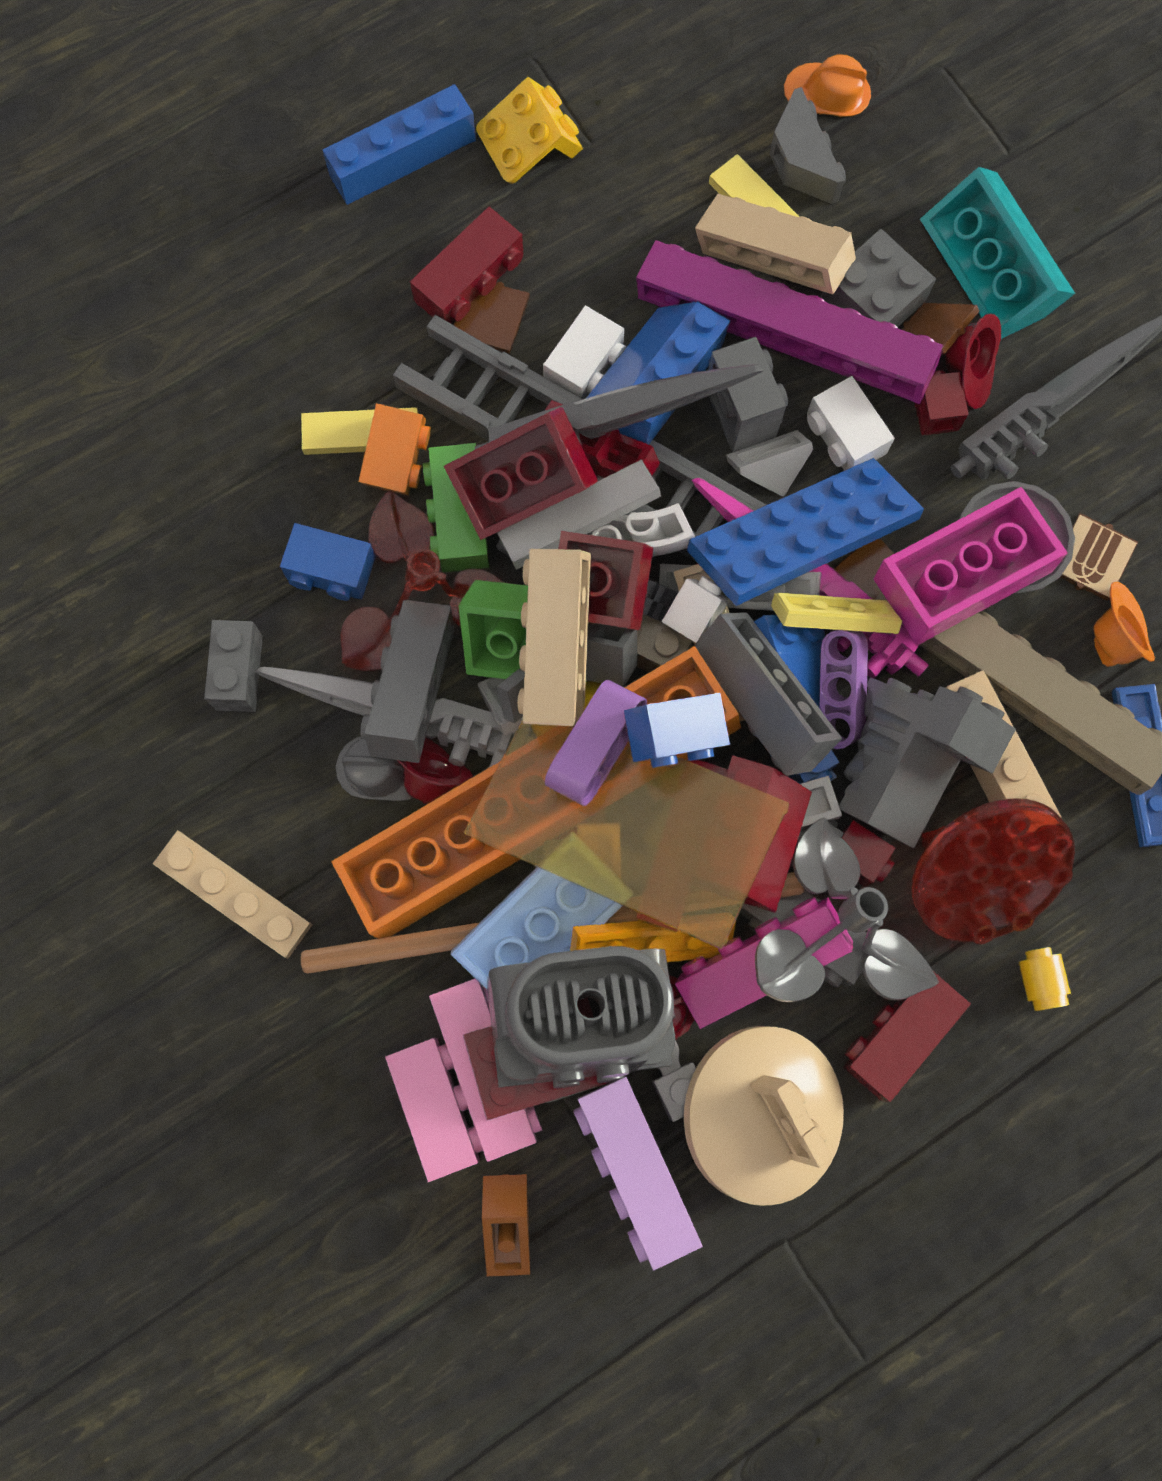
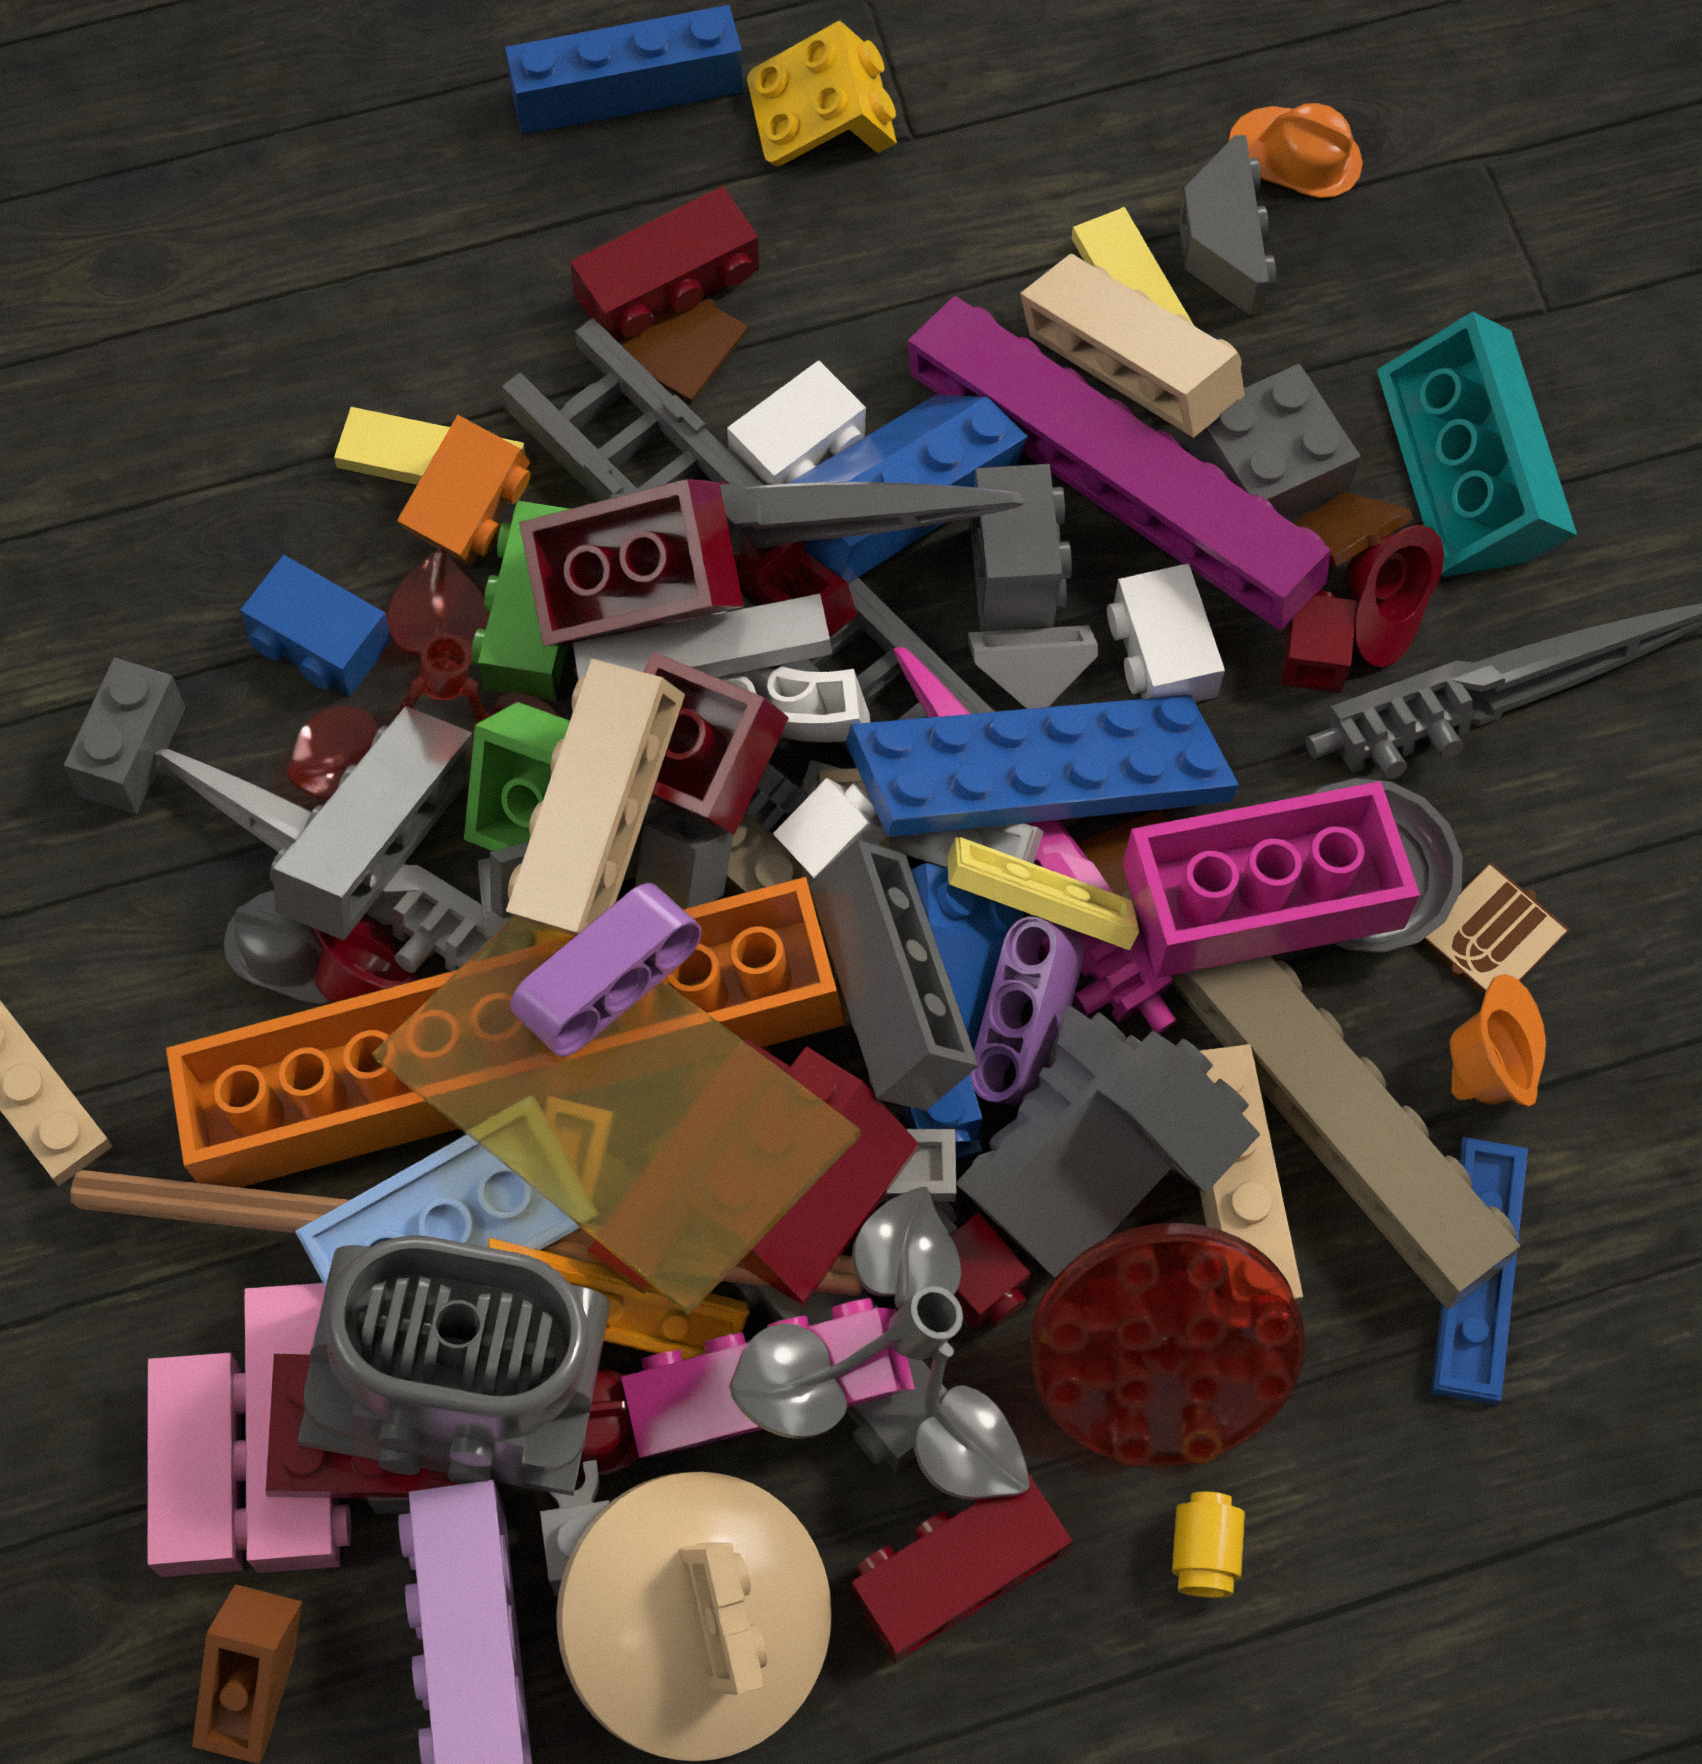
camera: 15 degrees right, 10 degrees down
brick [624,693,730,768] -> none

